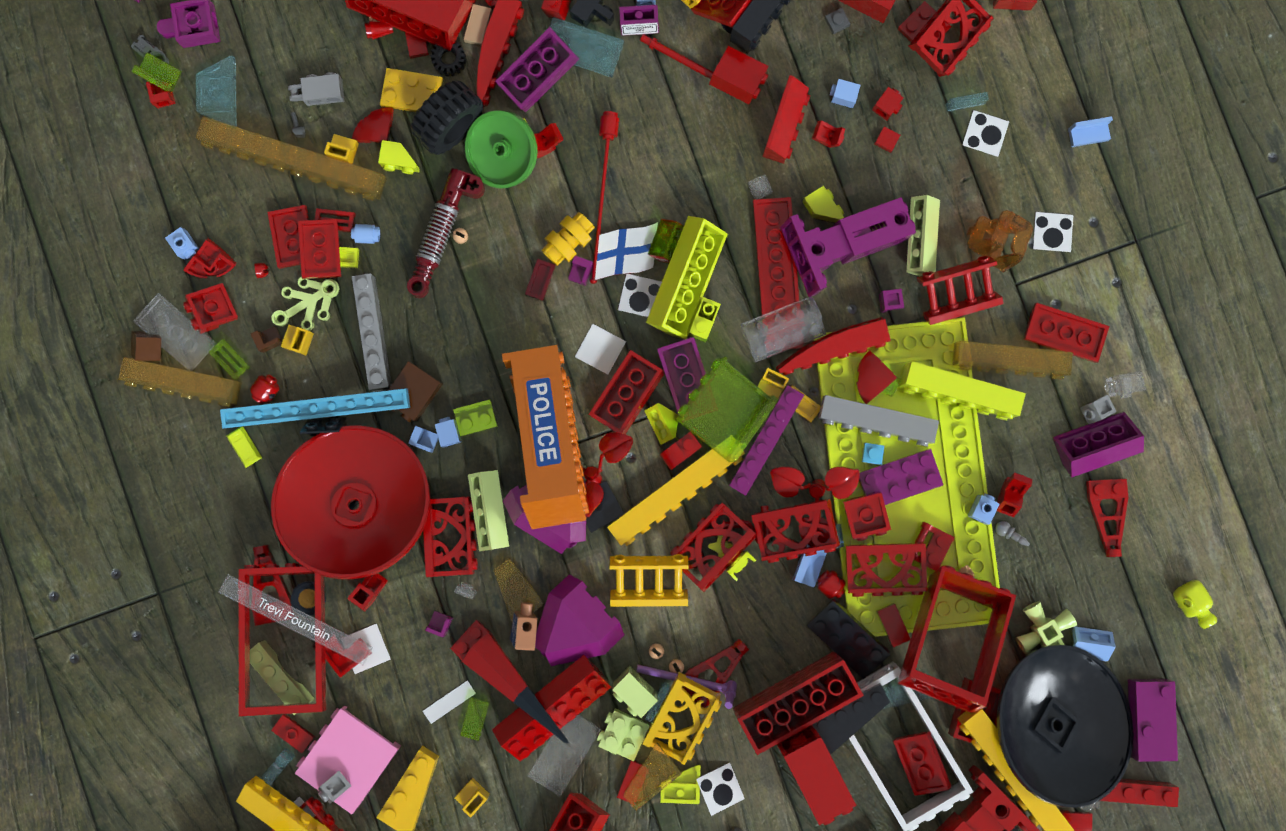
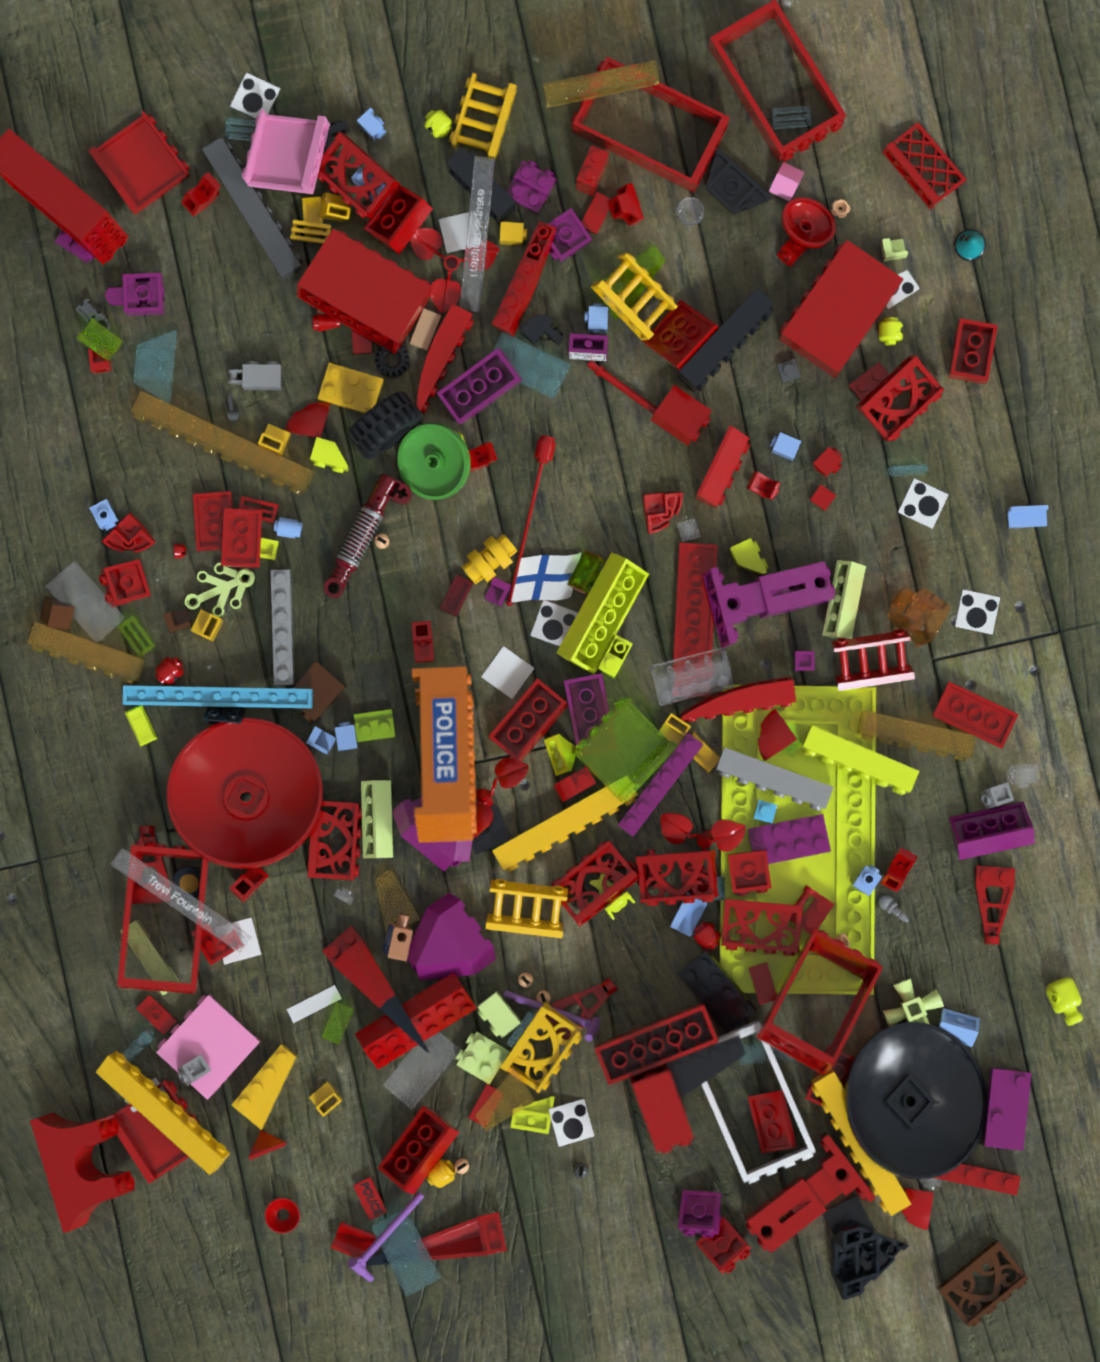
camera: 10 degrees right, 0 degrees up
magenta panel [425,610,453,638] -> none
none -> red brick [411,621,434,663]
none -> red brick [642,492,683,534]

